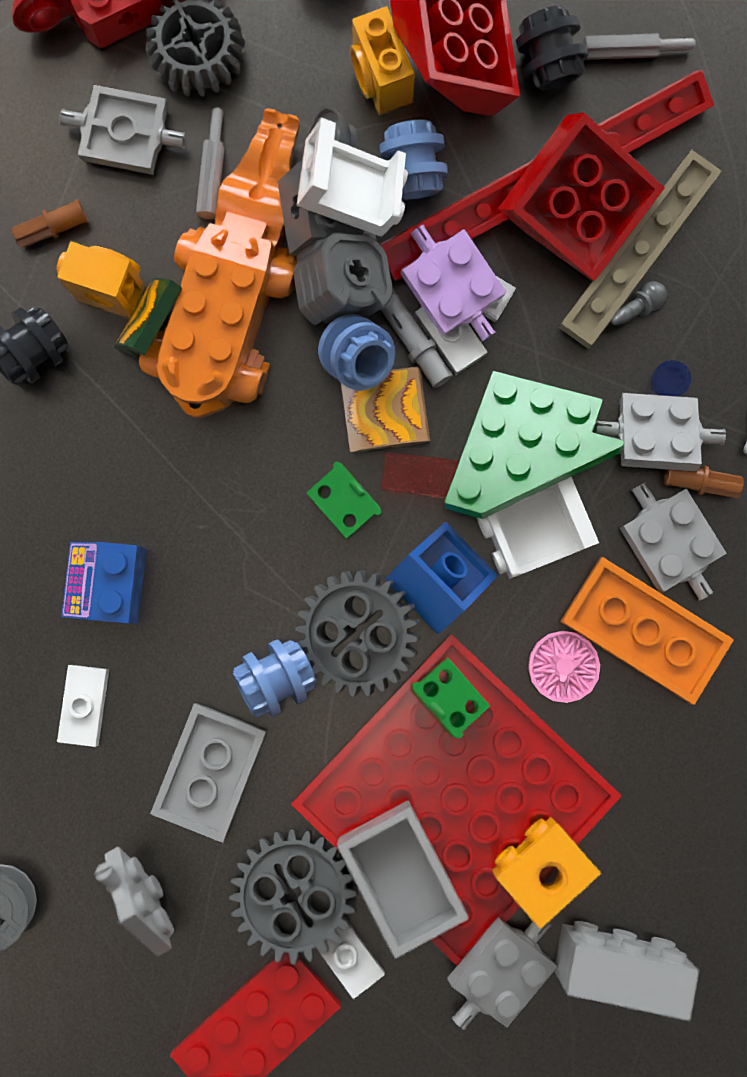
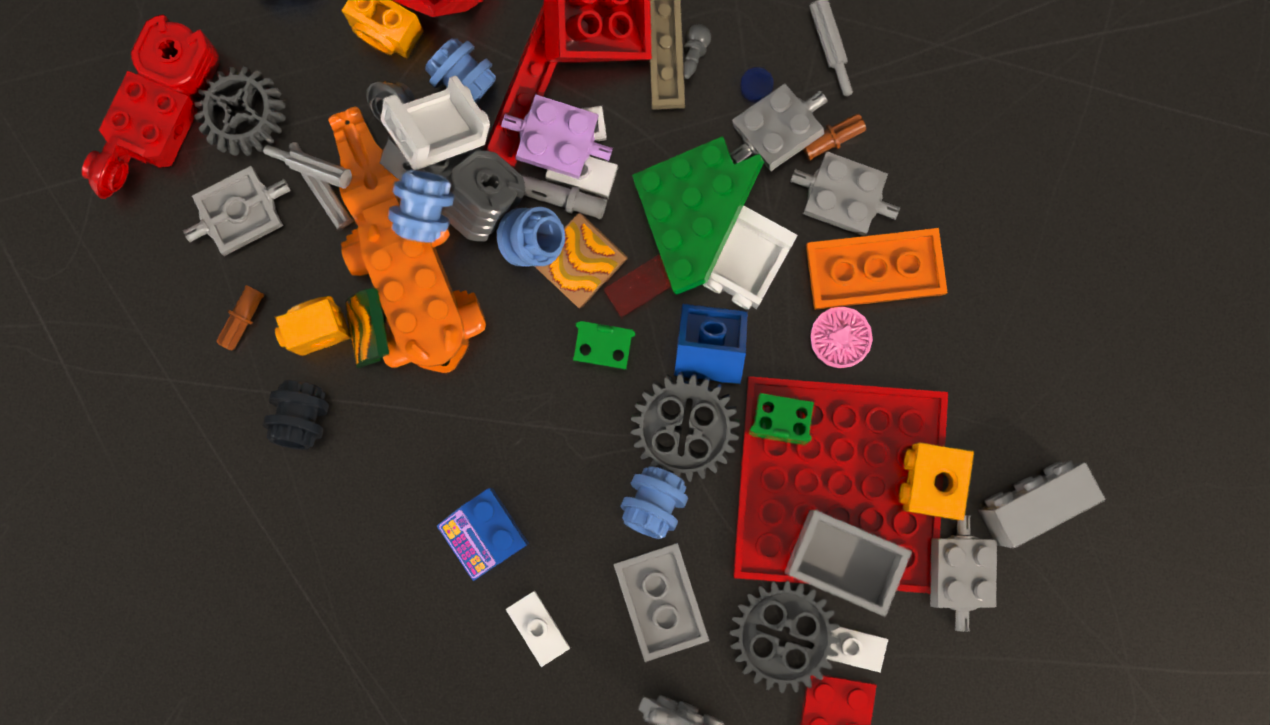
camera: 40 degrees left, 0 degrees up
none -> light grey axle [263,145,352,189]
none -> medium blue piece [388,170,454,242]

